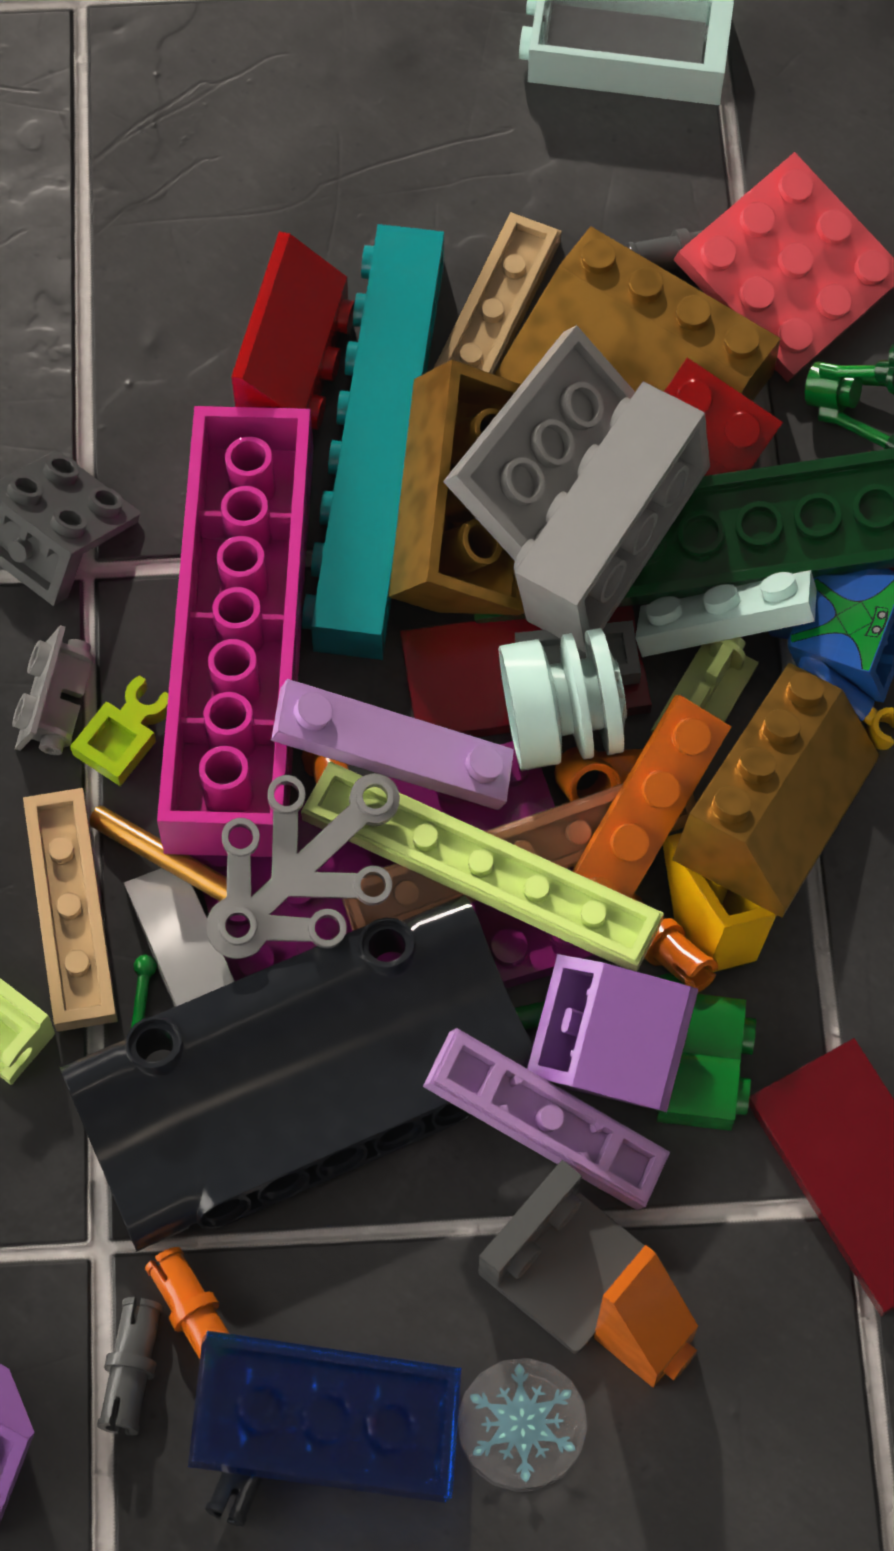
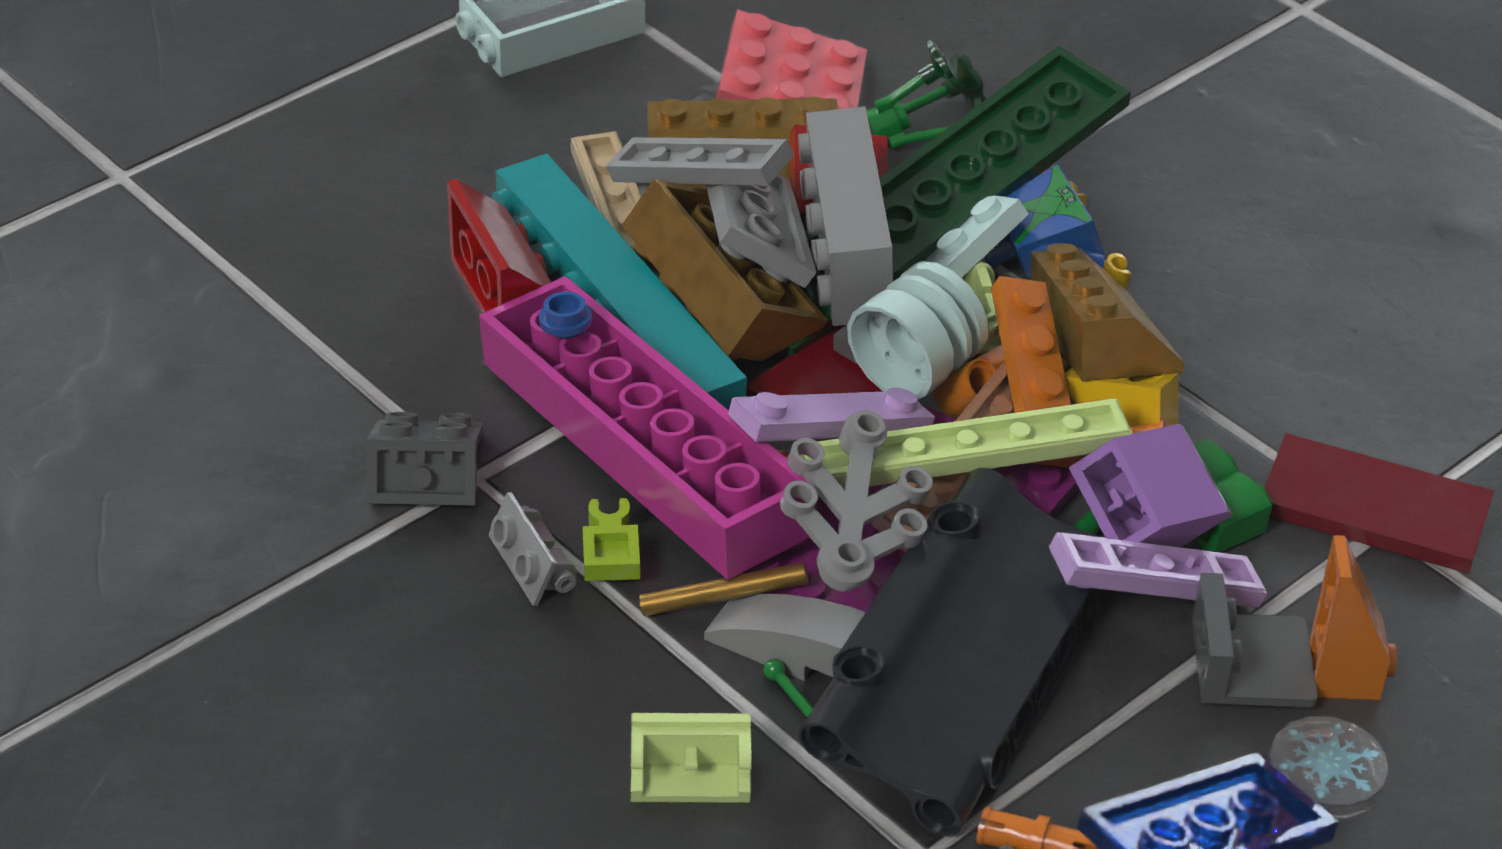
camera: 40 degrees left, 25 degrees down
tan plate [23,788,118,1032] -> none
none -> blue plate [539,291,592,339]
none -> light grey piece [606,137,794,195]

